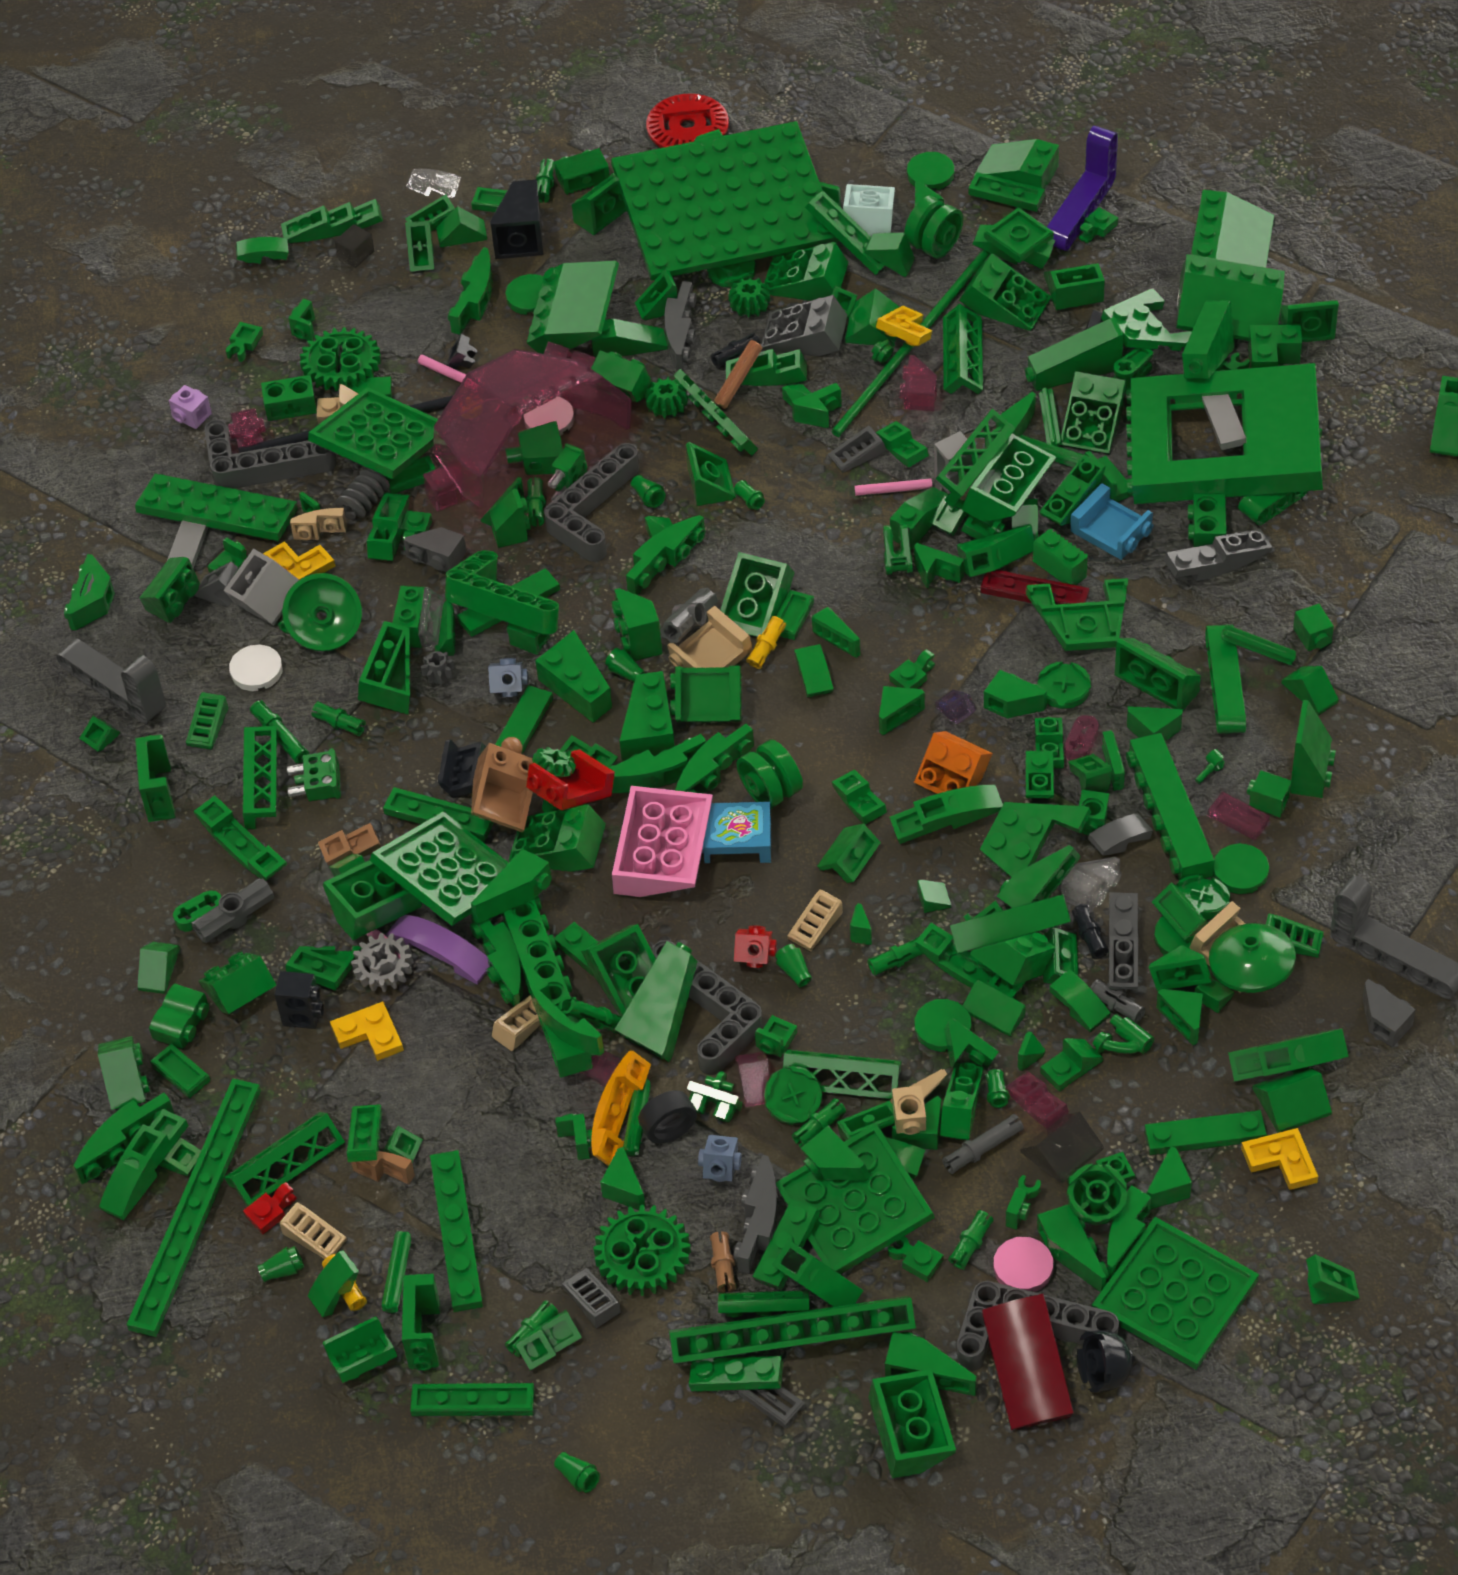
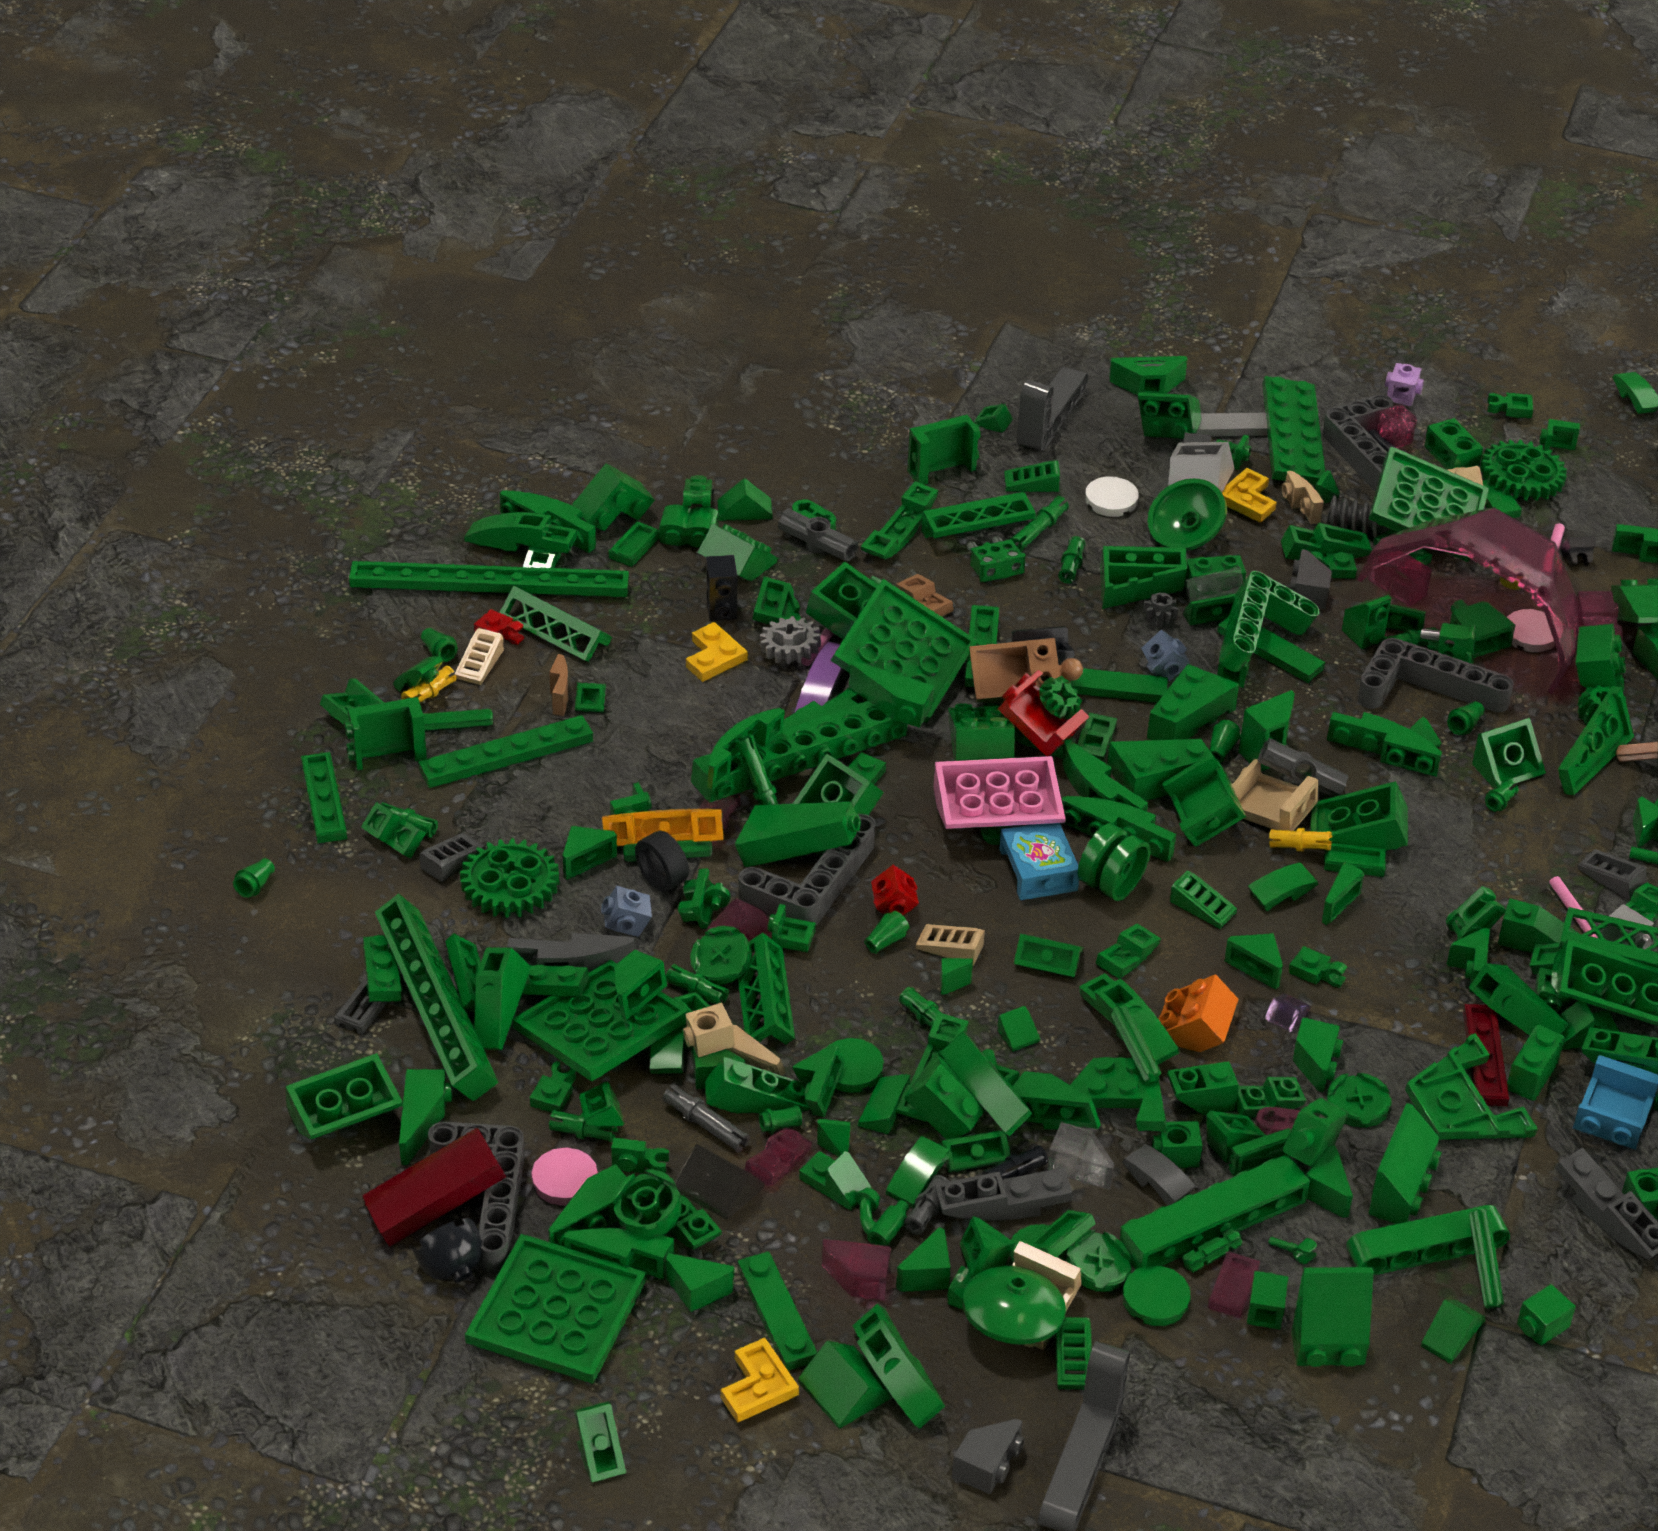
camera: 70 degrees right, 10 degrees down
green tile [347,1104,382,1162] -> none
medium nougat pin [710,1231,736,1293] -> none
none -> green slope [579,1081,625,1126]
none -> green plate [683,475,712,507]
none -> clear pink slope [822,1239,891,1300]
none -> green axle [1111,1005,1161,1083]
none -> green slope [1169,870,1237,929]
none -> green axle [1182,1229,1242,1272]
none -> green torso [1283,1098,1349,1167]

